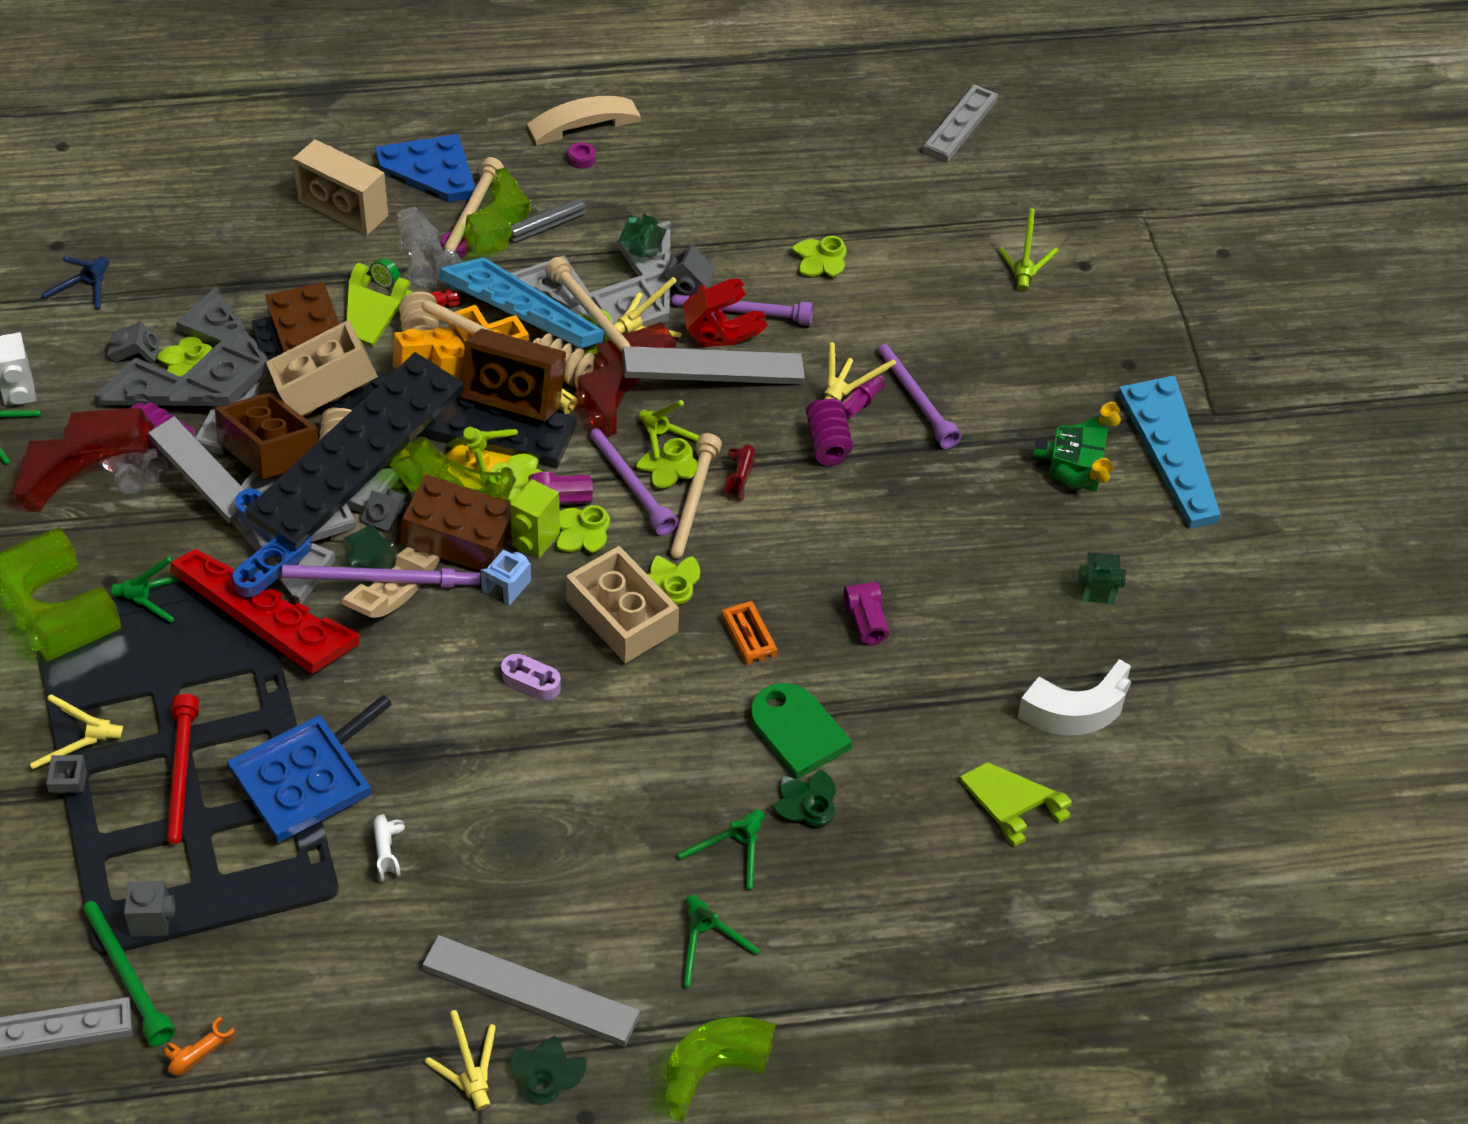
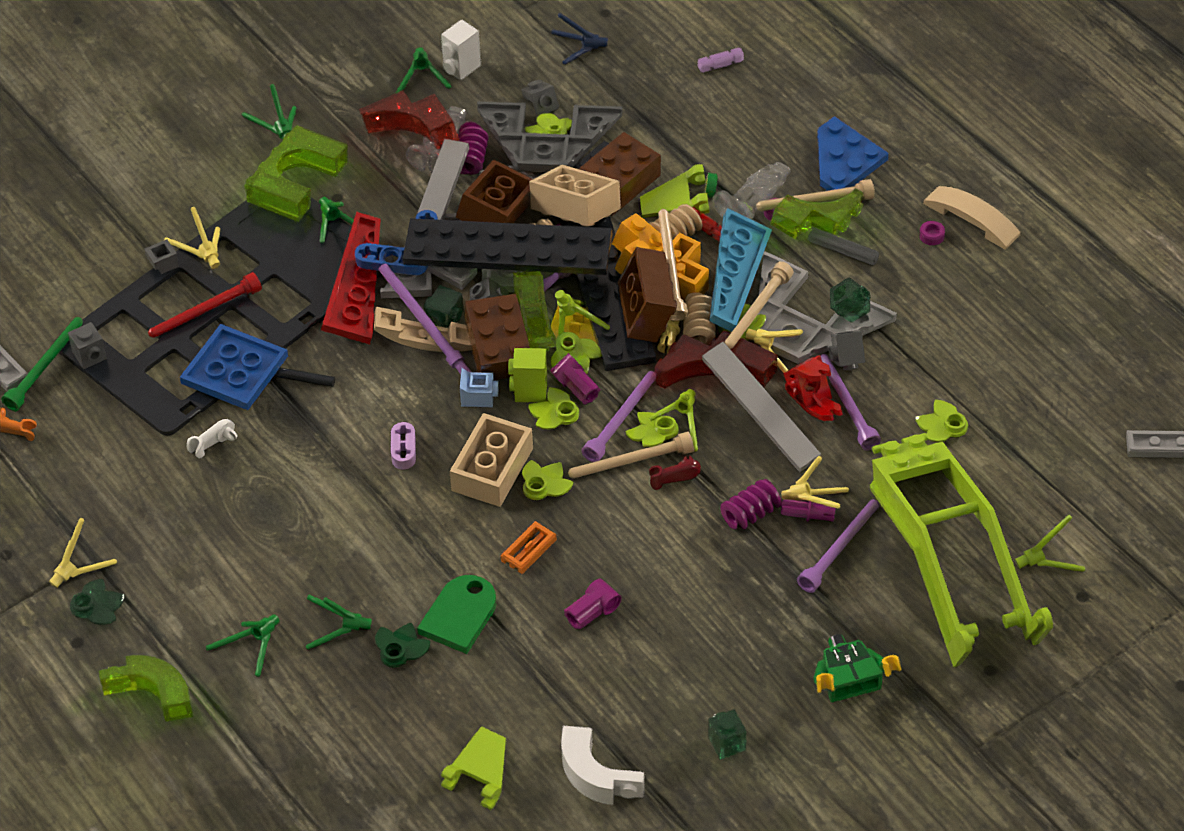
camera: 65 degrees right, 0 degrees up
tan brick [293,139,388,235] -> none
light grey tile [422,935,640,1047] -> none
dark azure wing [1118,376,1221,529] -> none
none -> lavender axle [698,48,744,73]
none -> lime piece [870,433,1053,667]

